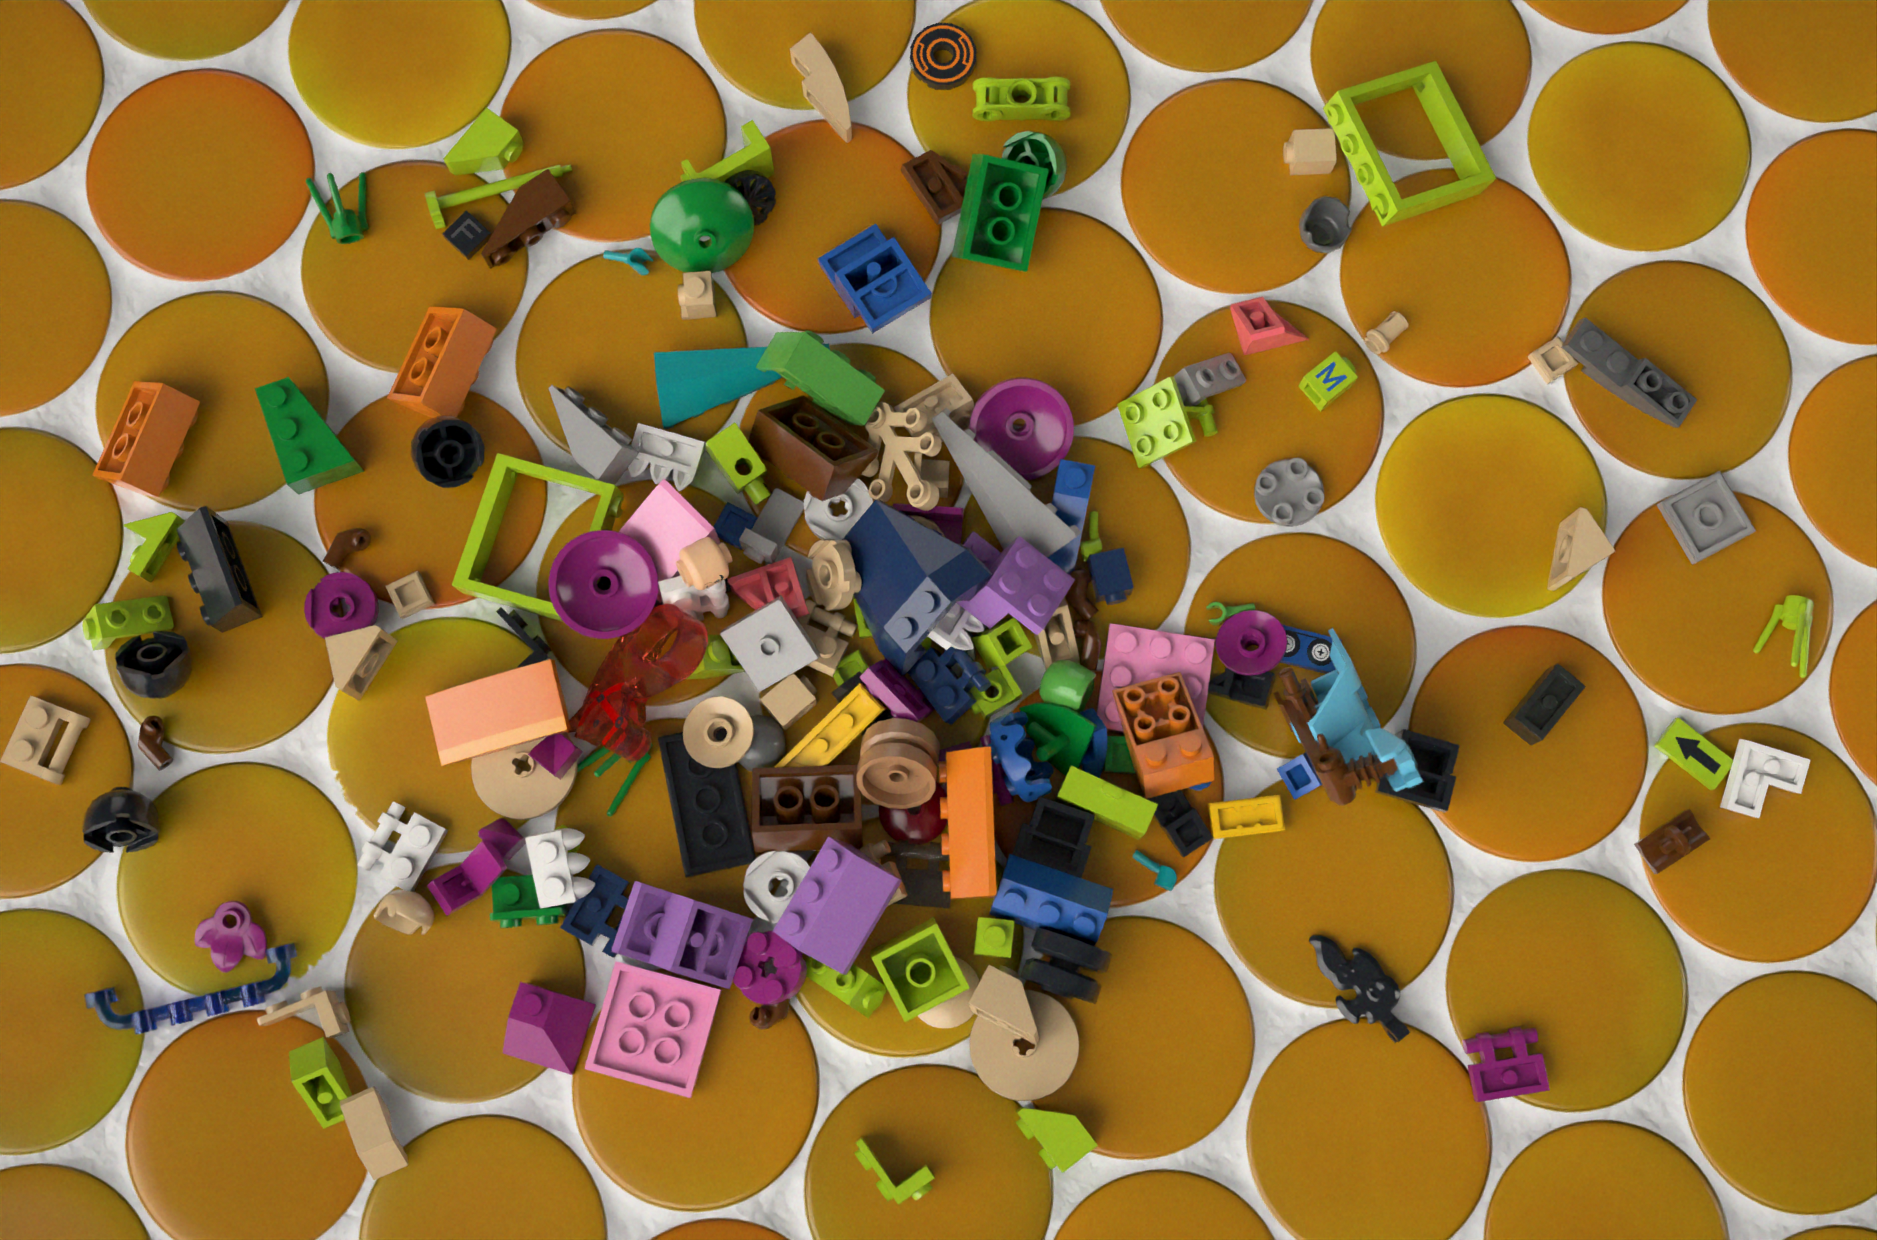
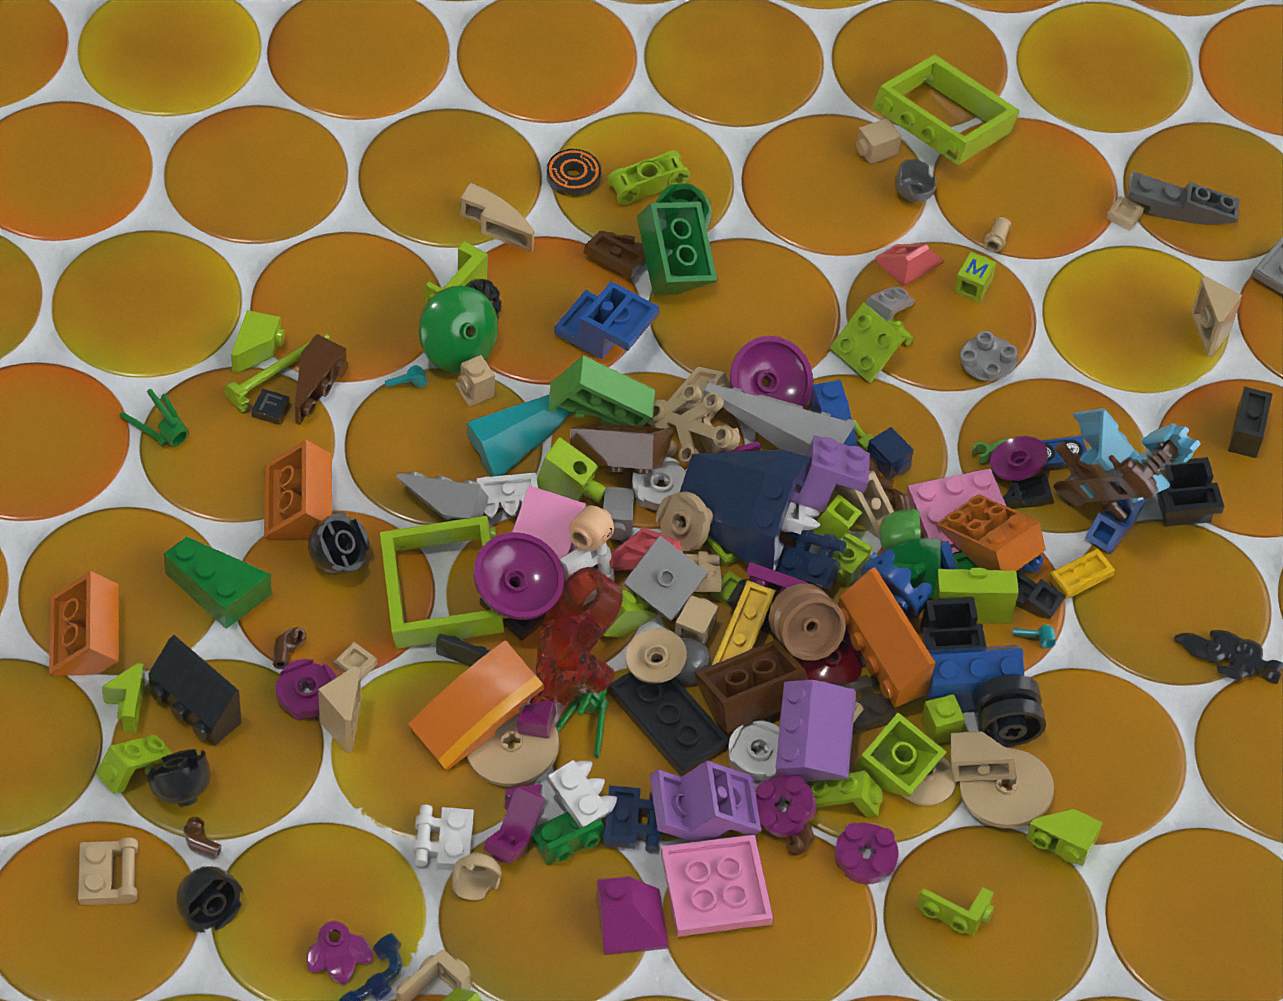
camera: 25 degrees left, 25 degrees down
none -> magenta plate [834,823,899,884]

